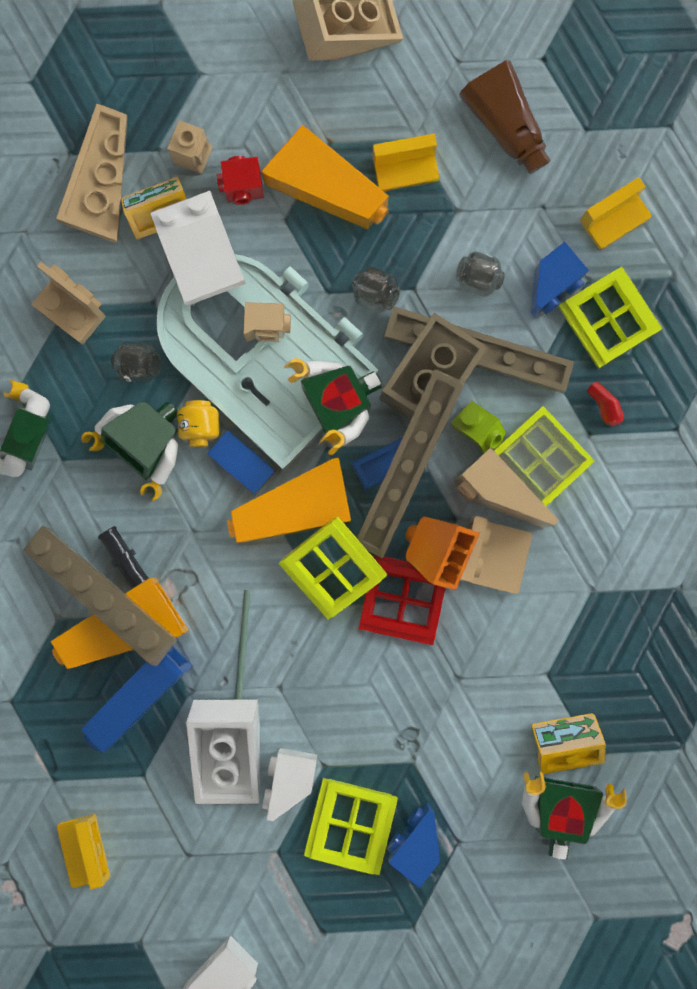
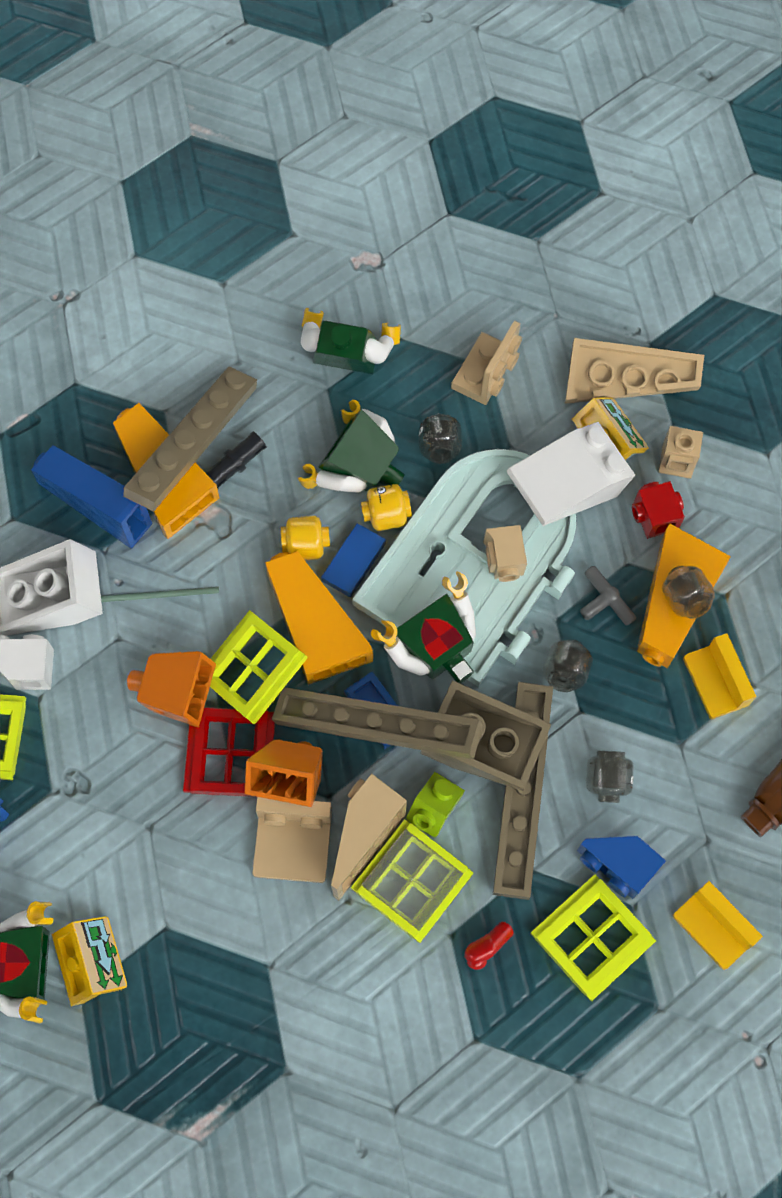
camera: 80 degrees right, 15 degrees down
none -> orange torso [127,651,216,727]
none -> yellow head [281,516,330,561]
none -> dark grey piece [580,566,636,625]
none -> clear smoke head [662,566,715,619]

